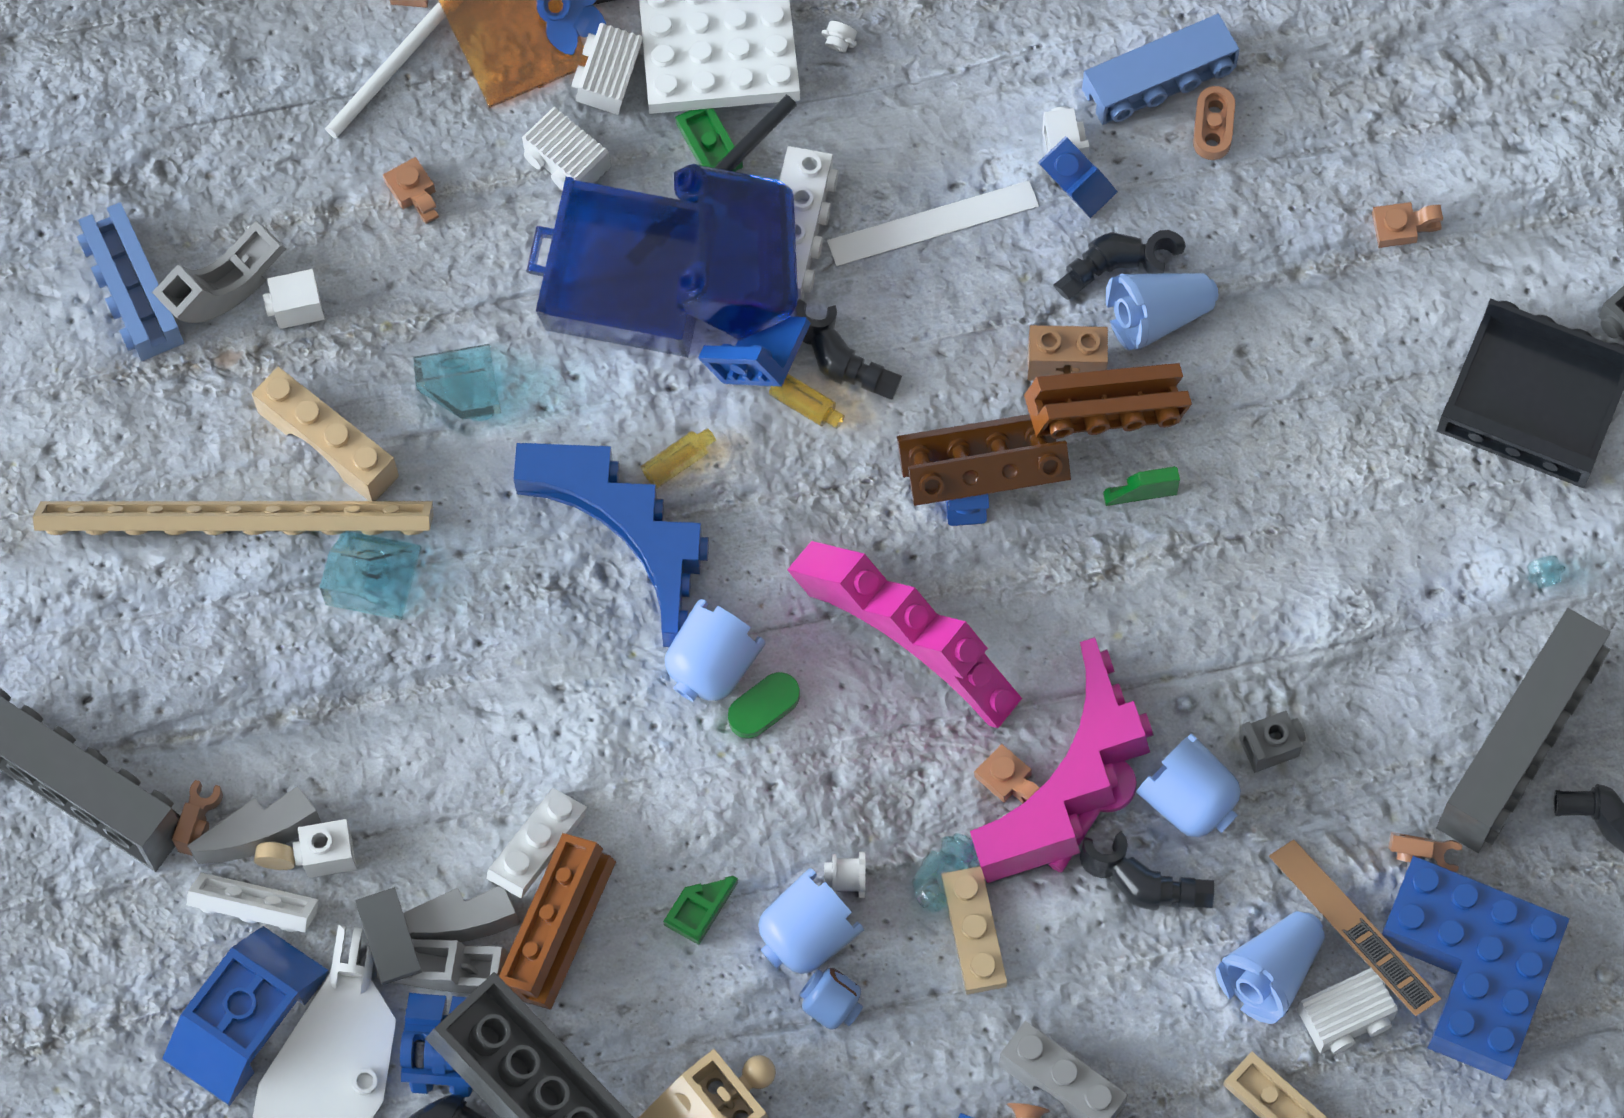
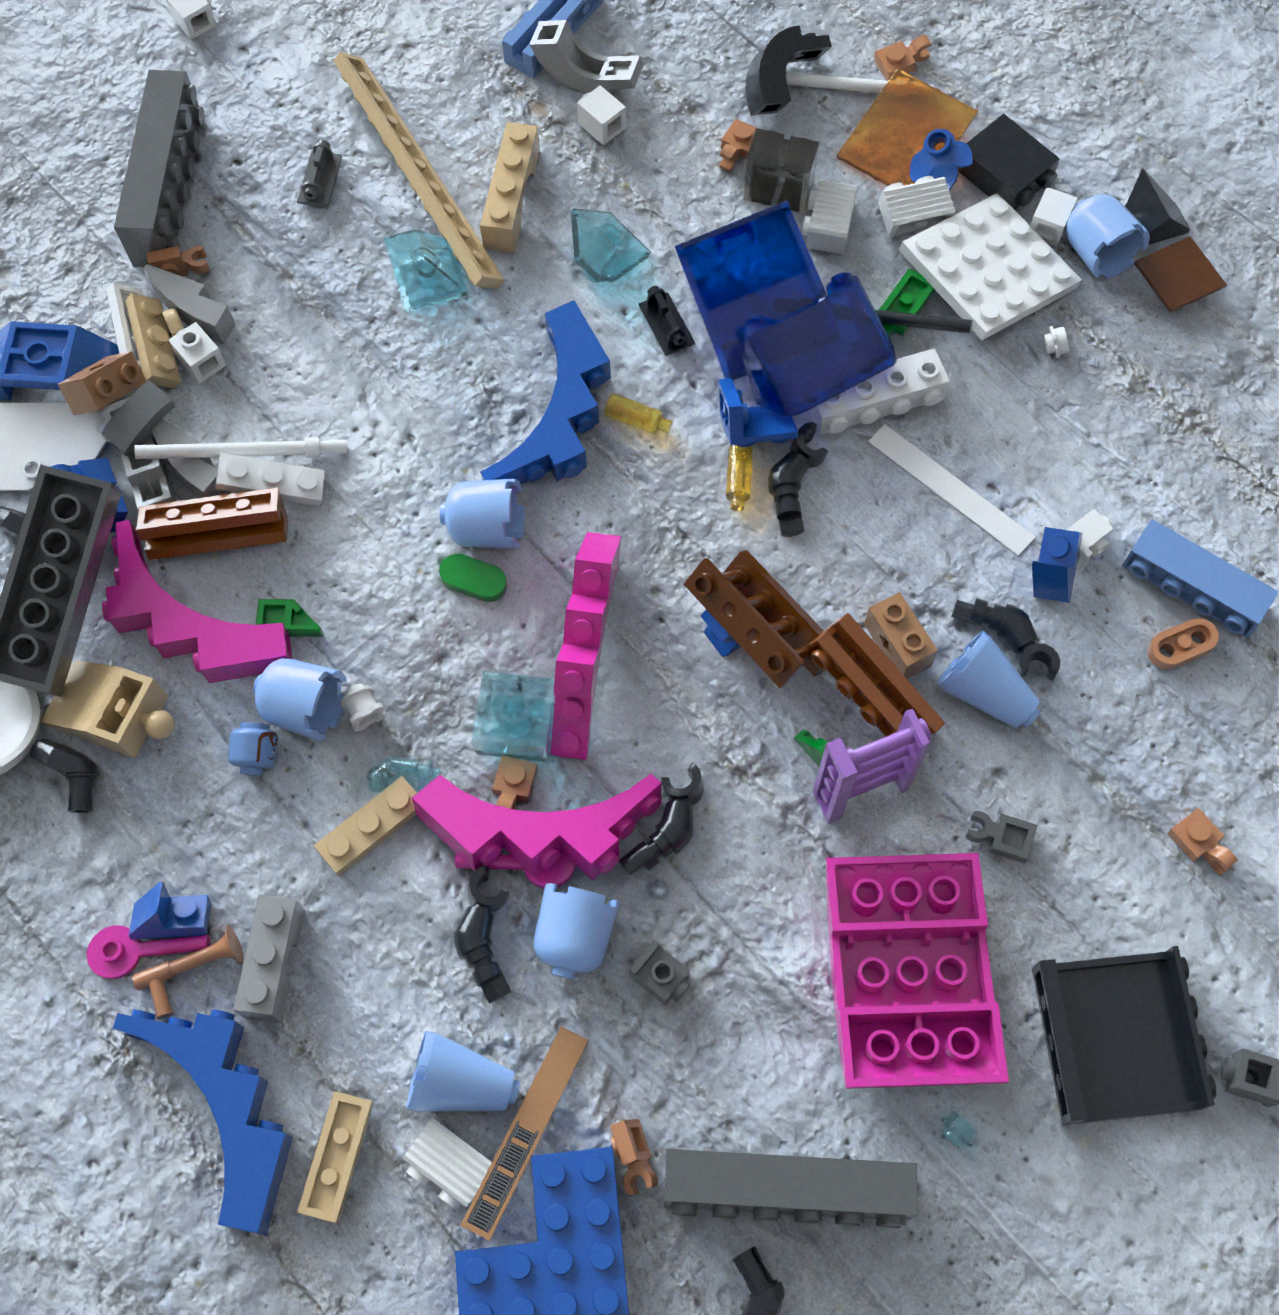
camera: 60 degrees right, 0 degrees up
none -> medium nougat brick [58,351,147,415]
none -> dark pink arch [102,520,293,683]
none -> tan plate [125,293,181,389]
none -> white bar [135,437,347,459]
none -> dark grey hinge [297,140,342,207]
none -> clear light blue brick [472,671,555,762]
none -> black piece [618,762,704,876]
none -> black hinge [638,286,695,356]
none -> clear smoke piece [743,128,819,214]
none -> black arch [745,25,832,116]
none -> medium lavender fence [812,708,931,824]
none -> dark pink slope [826,853,1009,1089]
none -> dark grey plate [965,811,1038,863]

